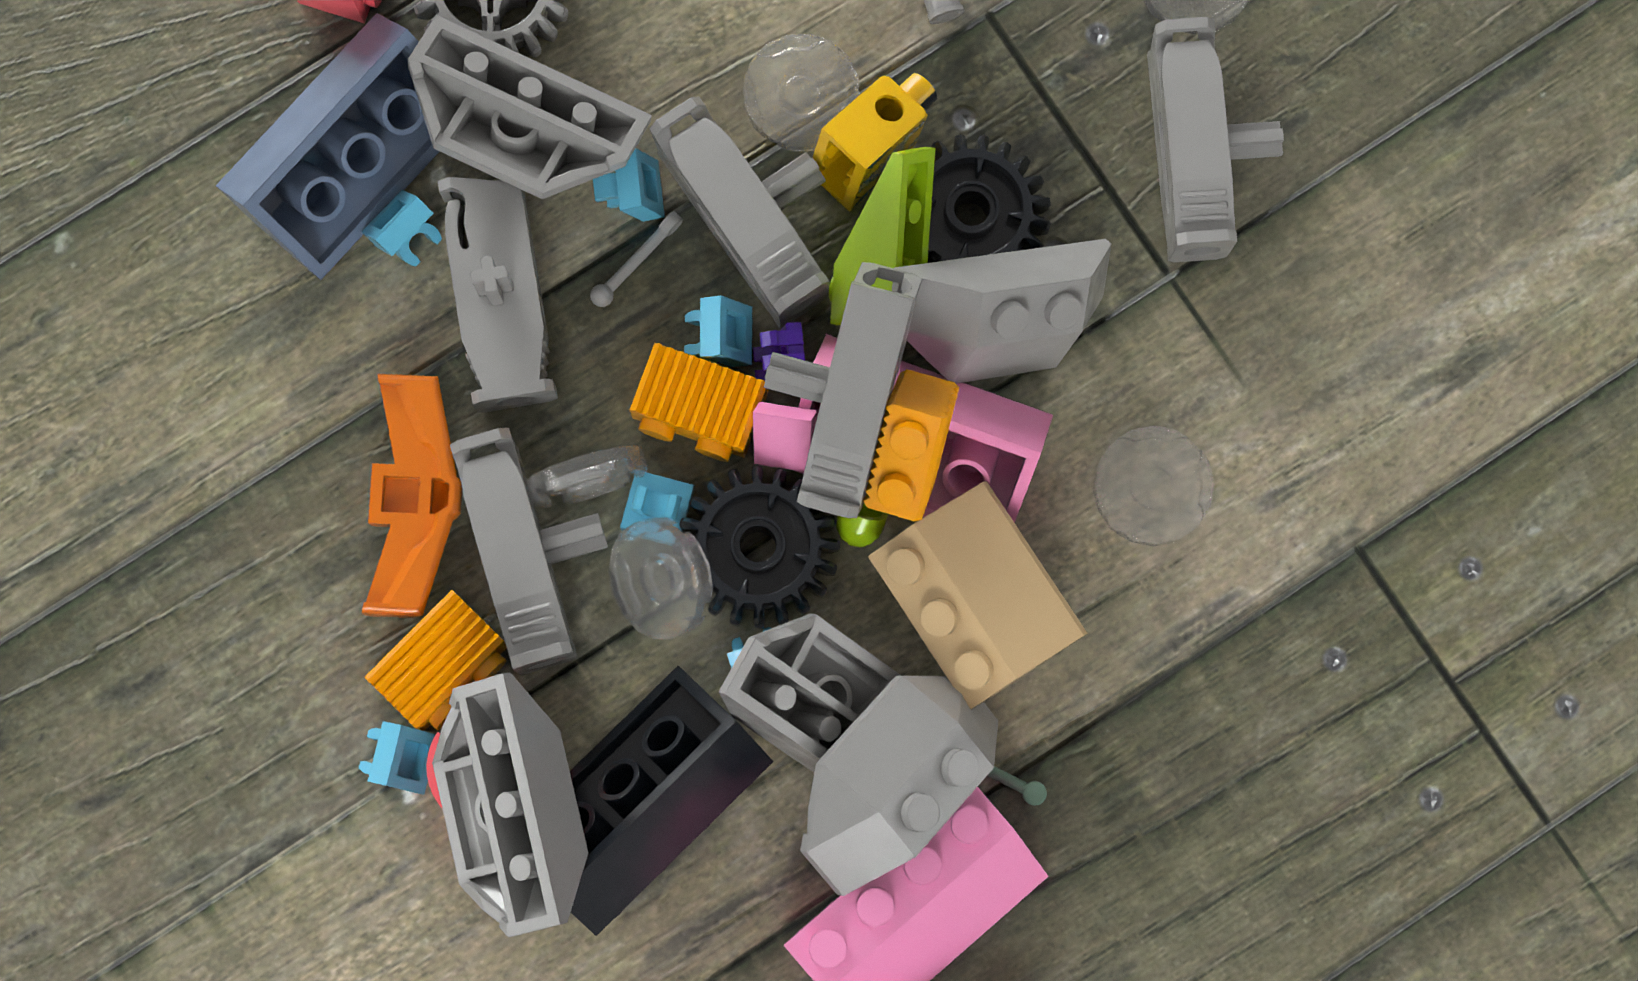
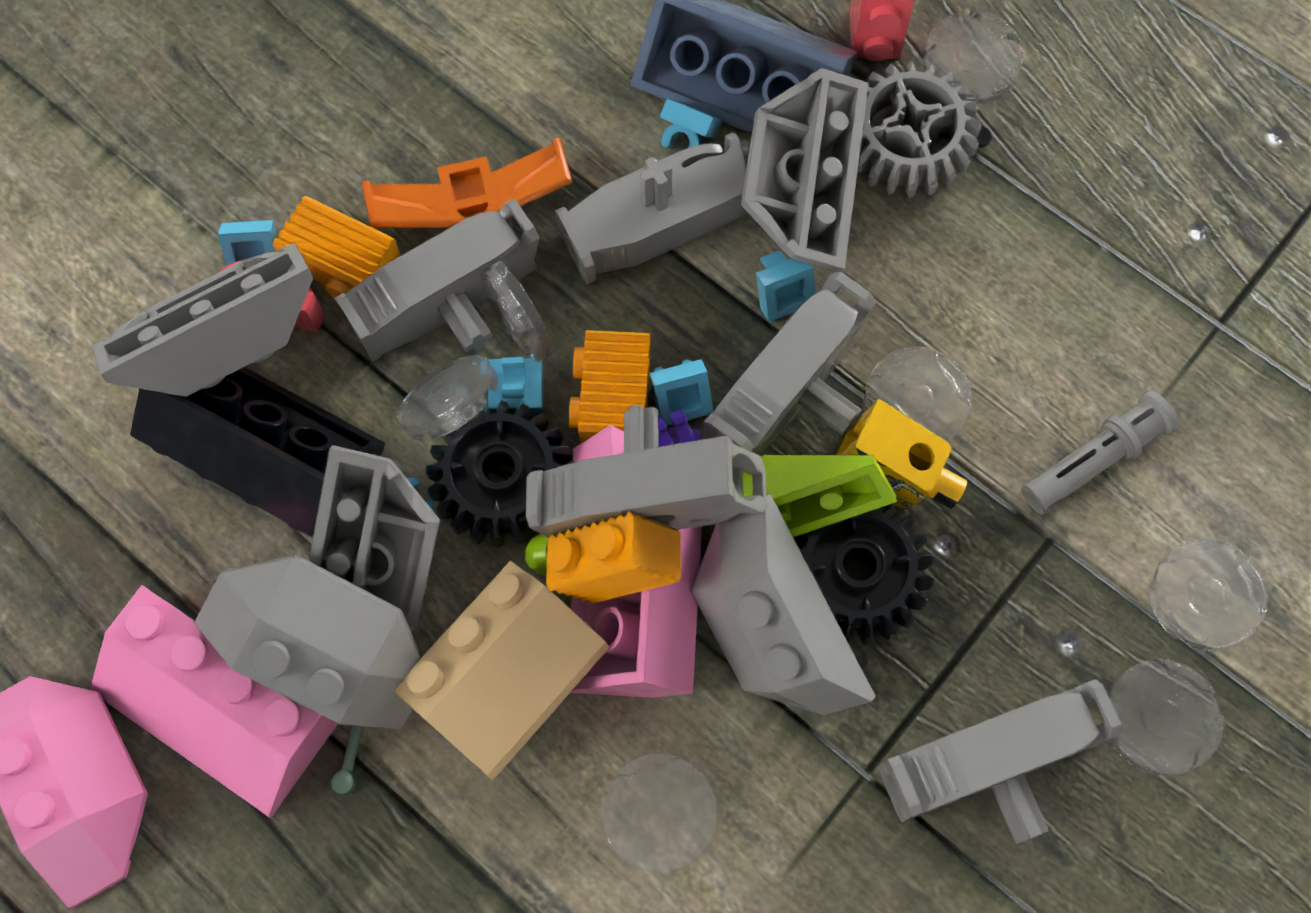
camera: 80 degrees right, 10 degrees down
light grey hinge [590,211,683,307] -> none

